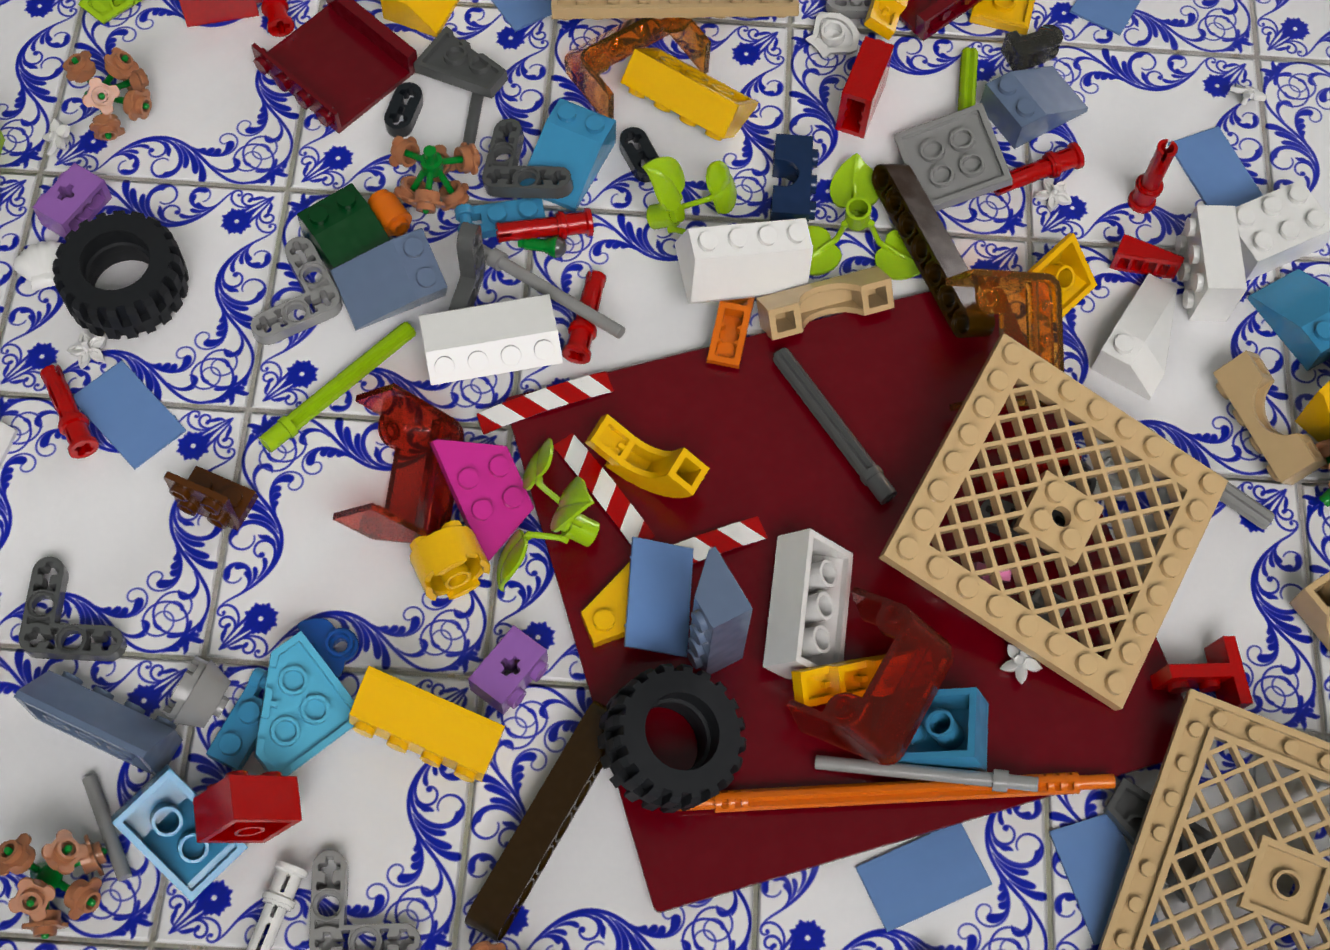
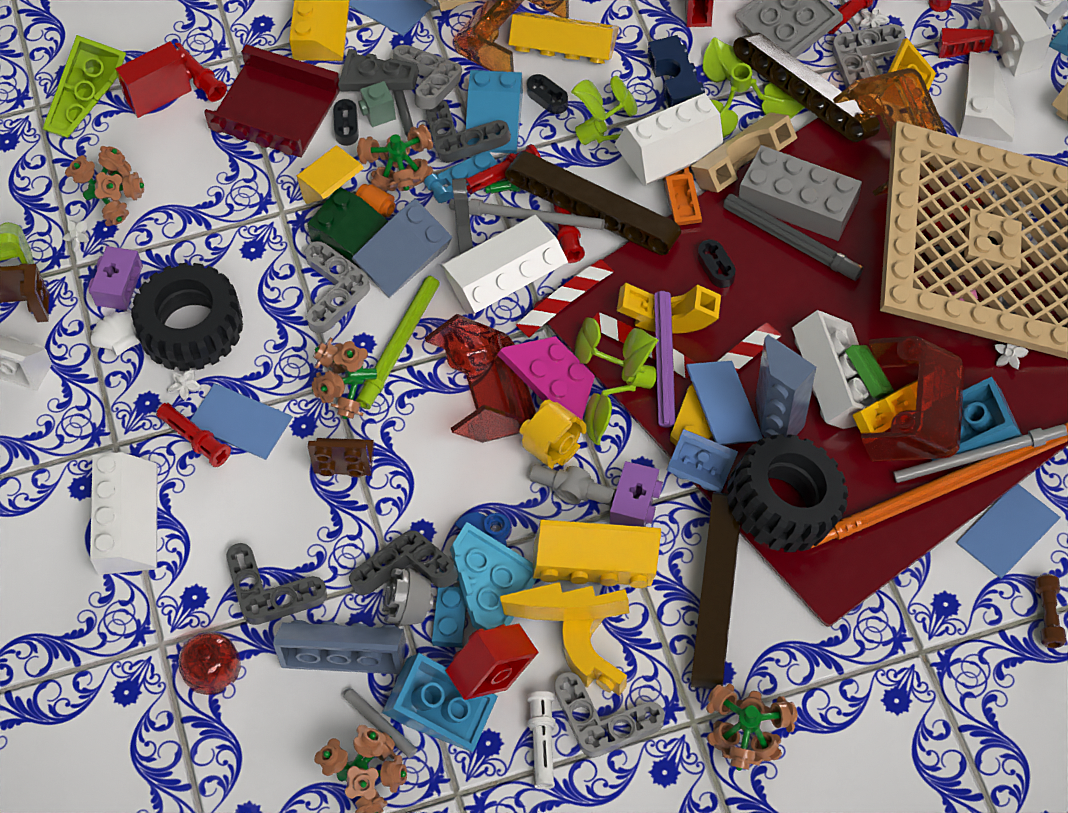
camera: 15 degrees left, 5 degrees down
none -> yellow slope [296,145,364,204]
none -> nougat plant [312,337,377,419]
none -> dark grey beam [349,531,458,595]
none -> sand green brick [358,81,396,127]
none -> light grey beam [393,45,462,109]
none -> yellow slope [500,582,630,621]
none -> dark brown beam [505,151,681,255]
none -> light grey pin [530,464,617,507]
none -> yellow arch [563,618,627,696]
none -> medium lavender axle [654,291,675,427]
none -> medium blue bracket [666,429,738,492]
none -> black beam [697,239,736,288]
none -> light grey brick [739,145,862,241]
none -> light grey beam [832,24,905,96]
none -> bright green tile [845,345,894,398]

